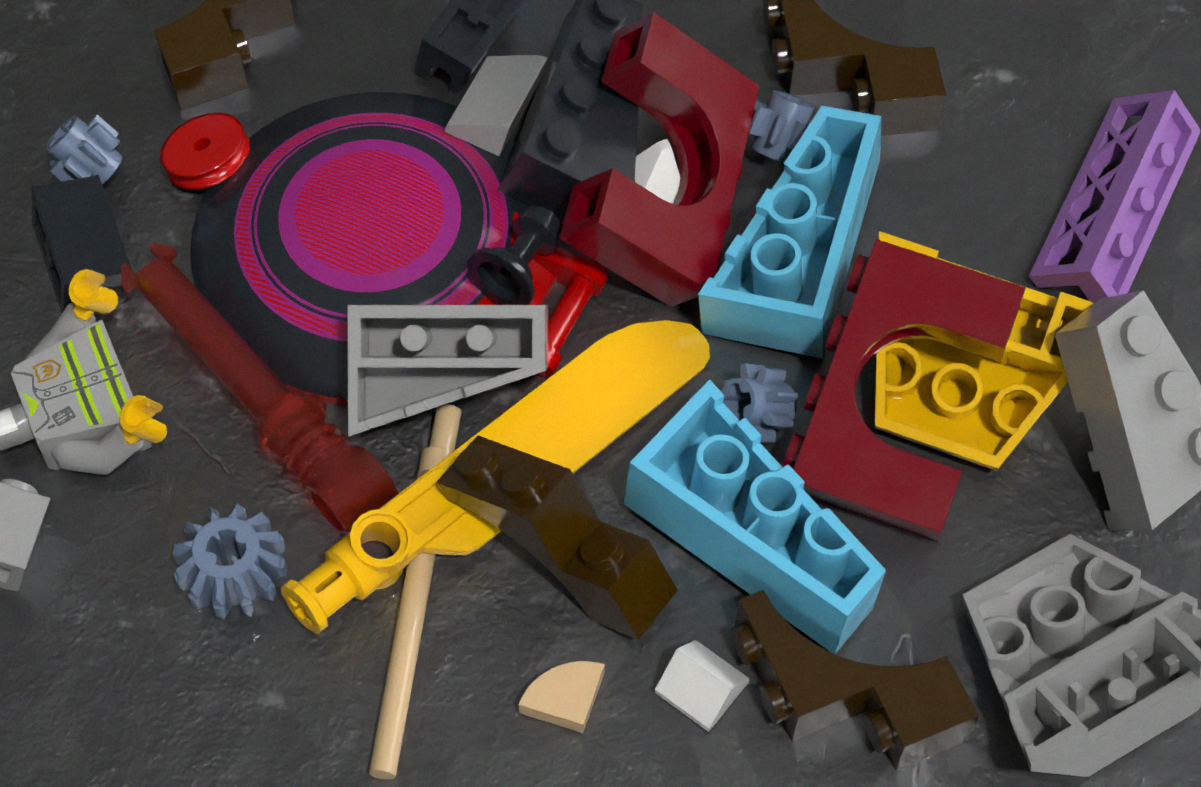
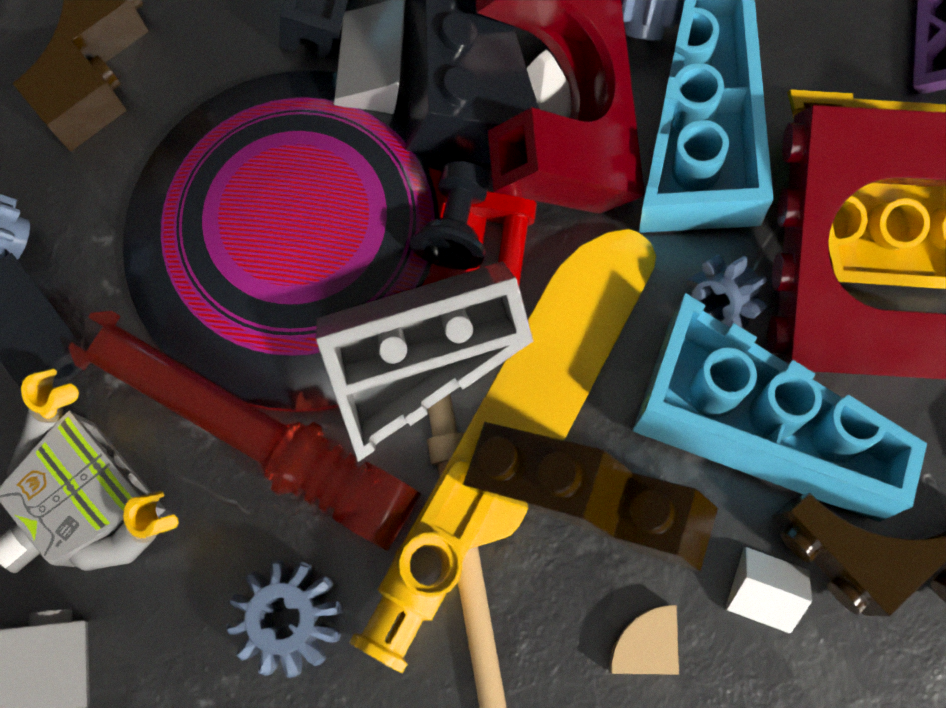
camera: 15 degrees left, 15 degrees up
red piece [160,113,250,189] -> none

